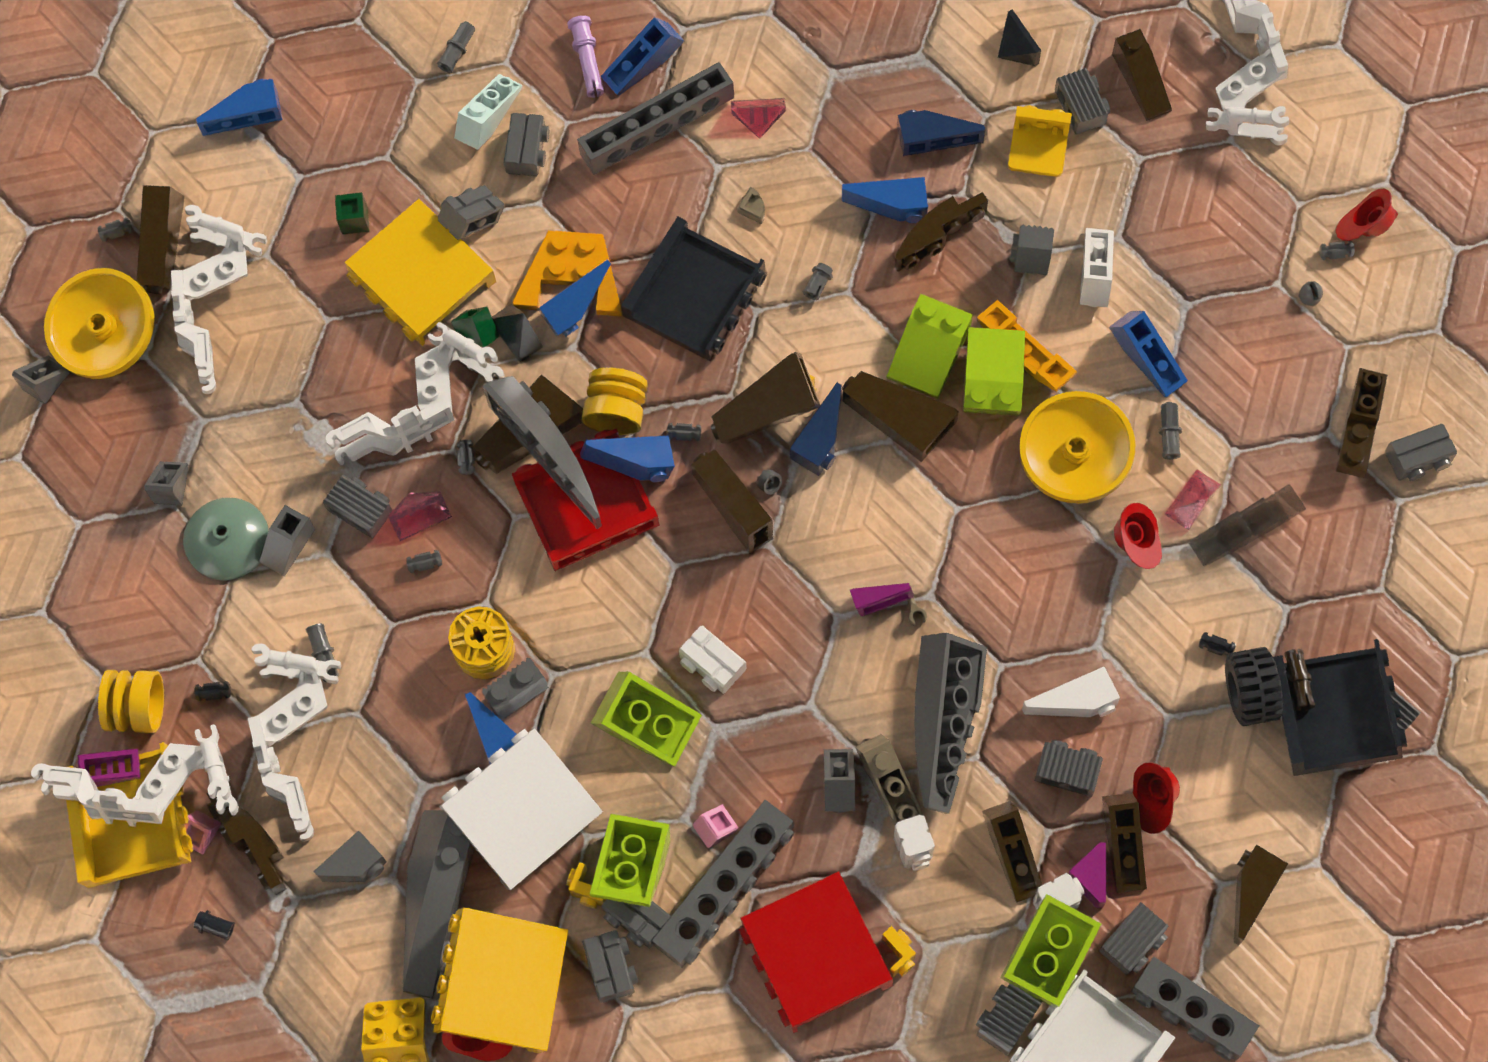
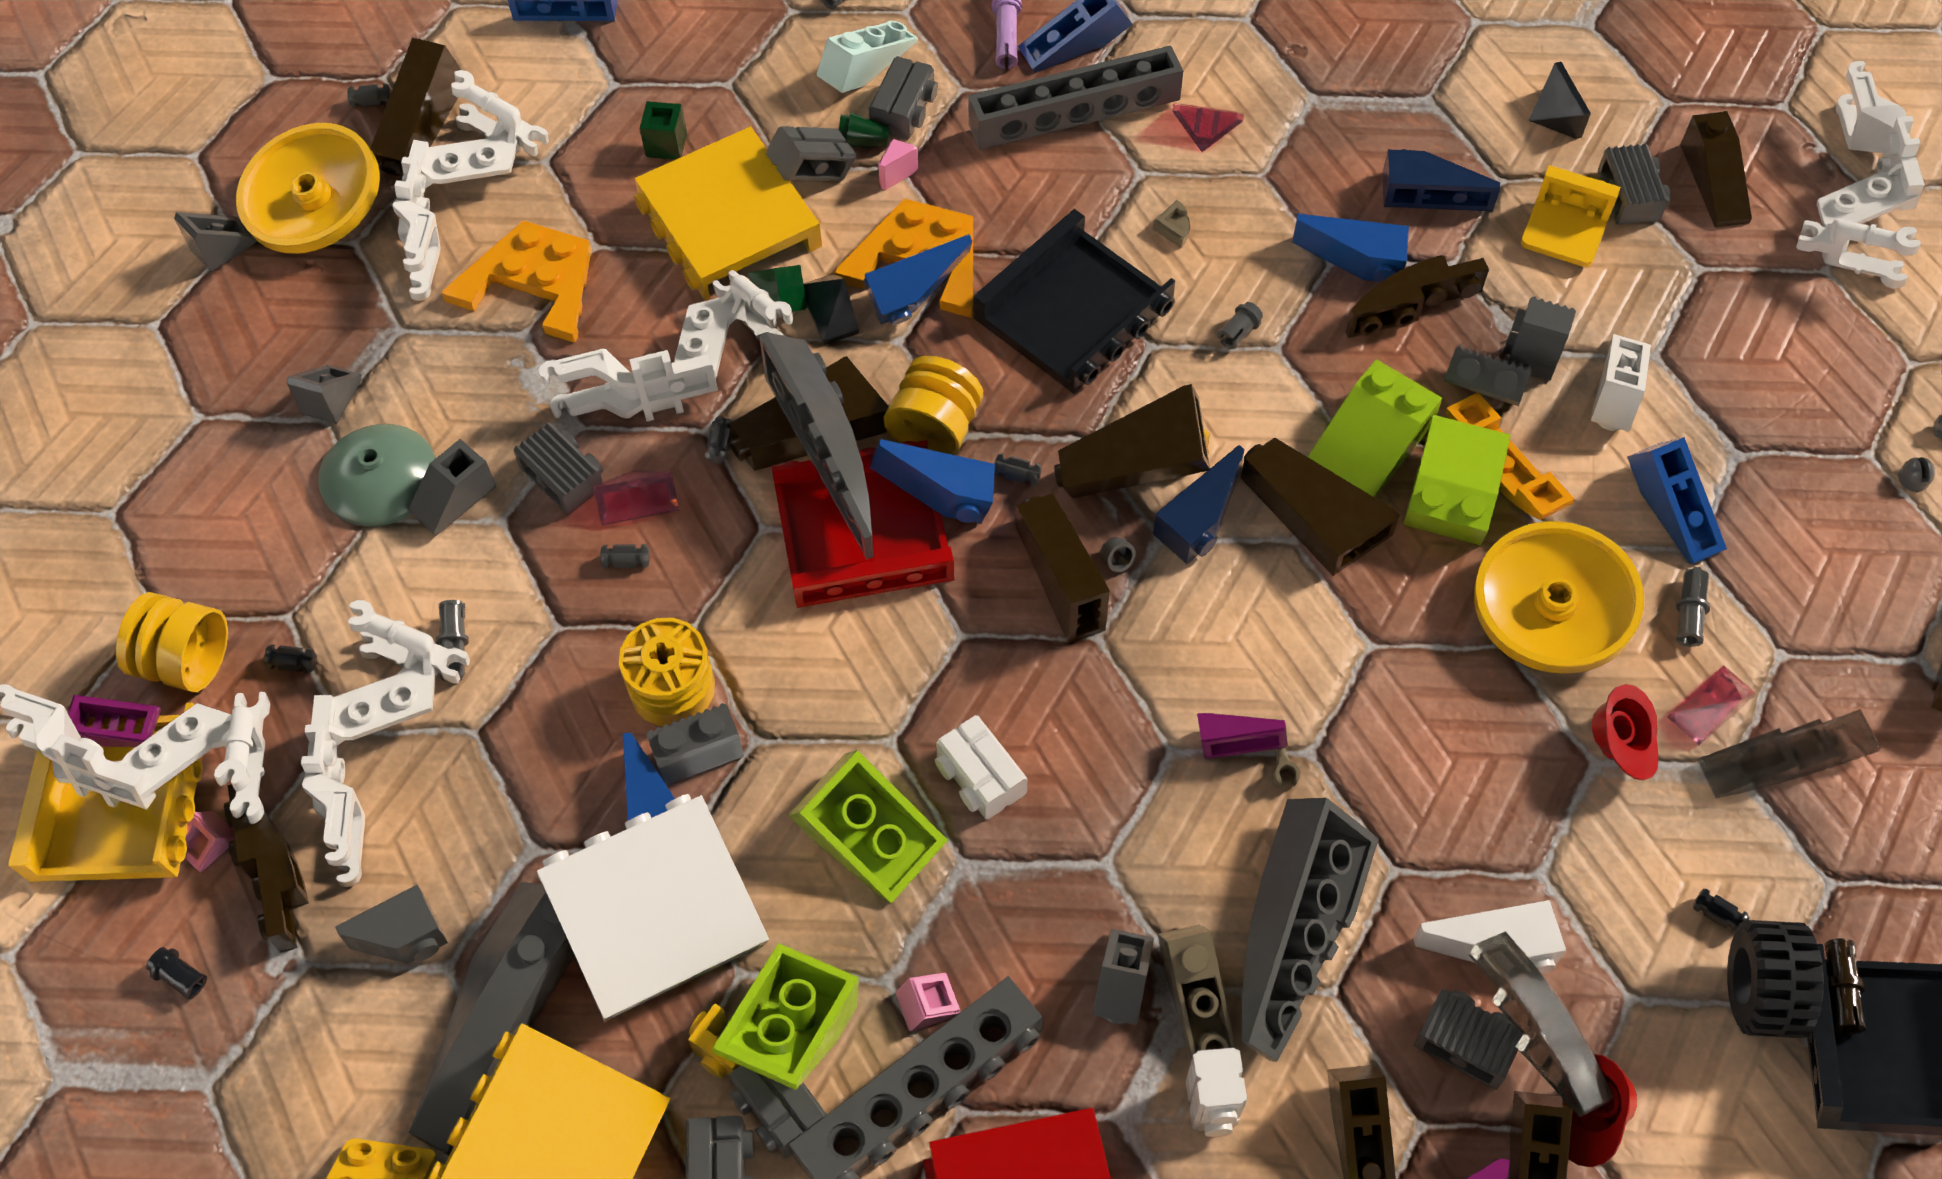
camera: 10 degrees right, 10 degrees down
none -> light orange wing [442,220,592,343]
none -> dark green cone [839,112,890,148]
none -> bright pink slope [878,139,918,190]
none -> dark grey brick [1444,343,1532,406]
none -> clear smoke slope [1468,931,1614,1117]

